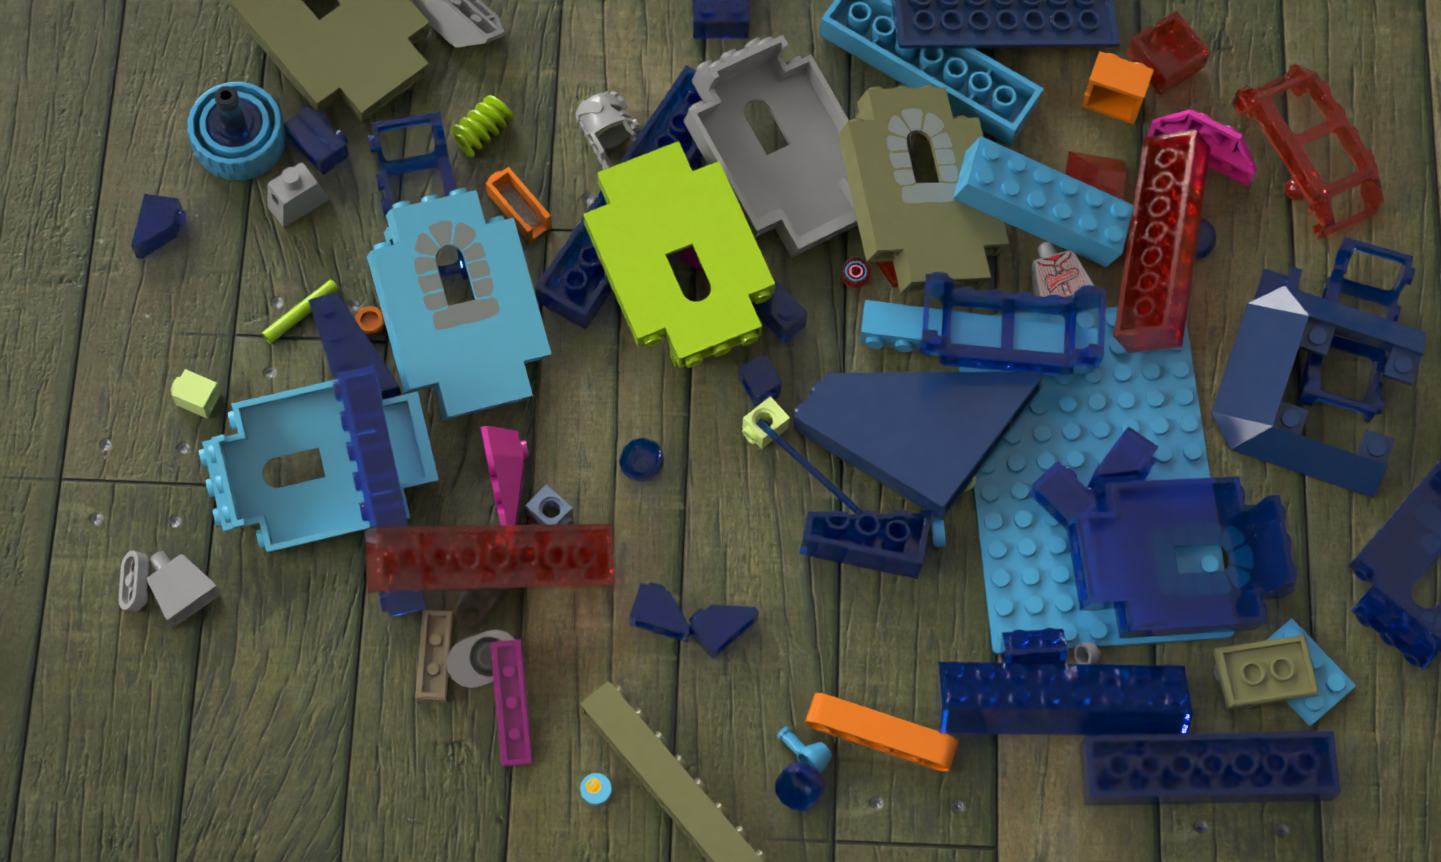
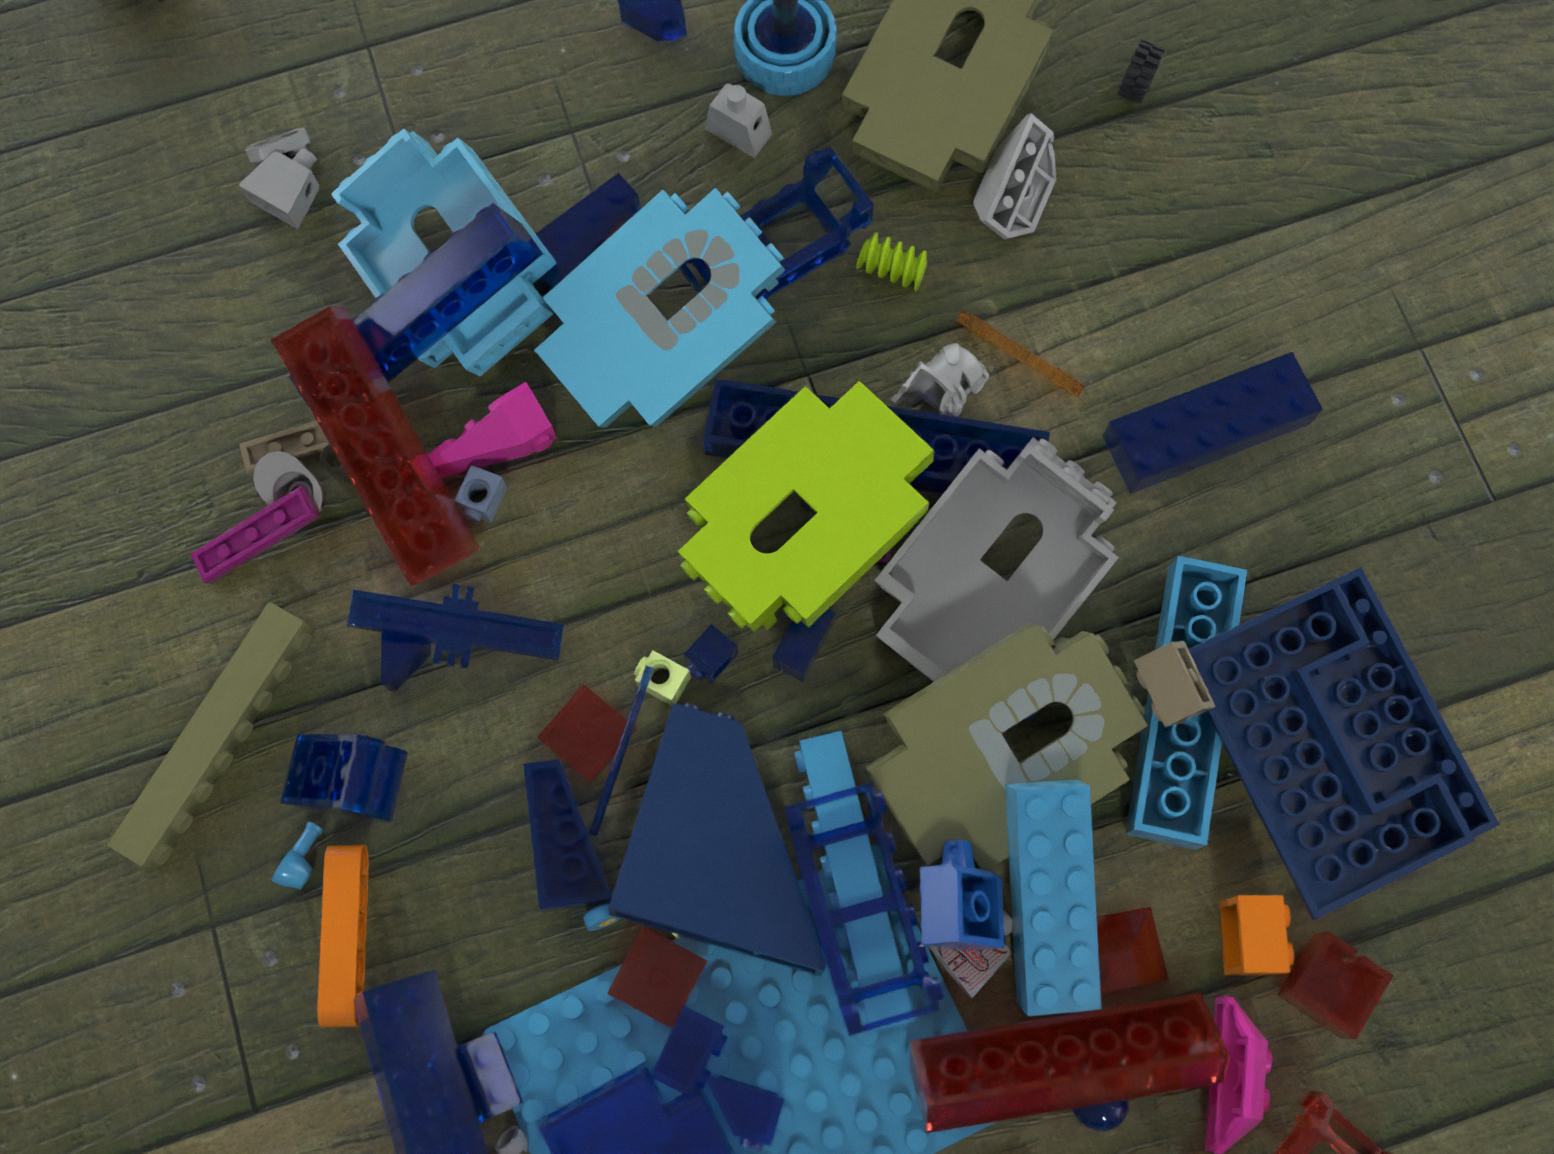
camera: 75 degrees right, 5 degrees up
yellowish green brick [171,369,222,419] -> none
lime piece [262,279,339,344] -> none
clear blue brick [283,106,349,175] -> none
orange window [486,167,552,244] -> none
medium azure tile [580,773,612,806] -> none
clear blue hair [619,438,664,483] -> none
clear blue slope [688,605,759,659] -> none
clear blue hair [775,762,826,812] -> none
clear red tile [841,258,870,288] -> none
none -> clear blue brick [280,734,408,823]
none -> clear blue hinge [347,584,564,669]
none -> clear red plate [537,684,637,784]
none -> clear red plate [607,926,708,1029]
none -> blue hinge [920,840,1005,951]
none -> clear orange piece [957,310,1085,398]
none -> dark tan brick [1134,641,1216,727]

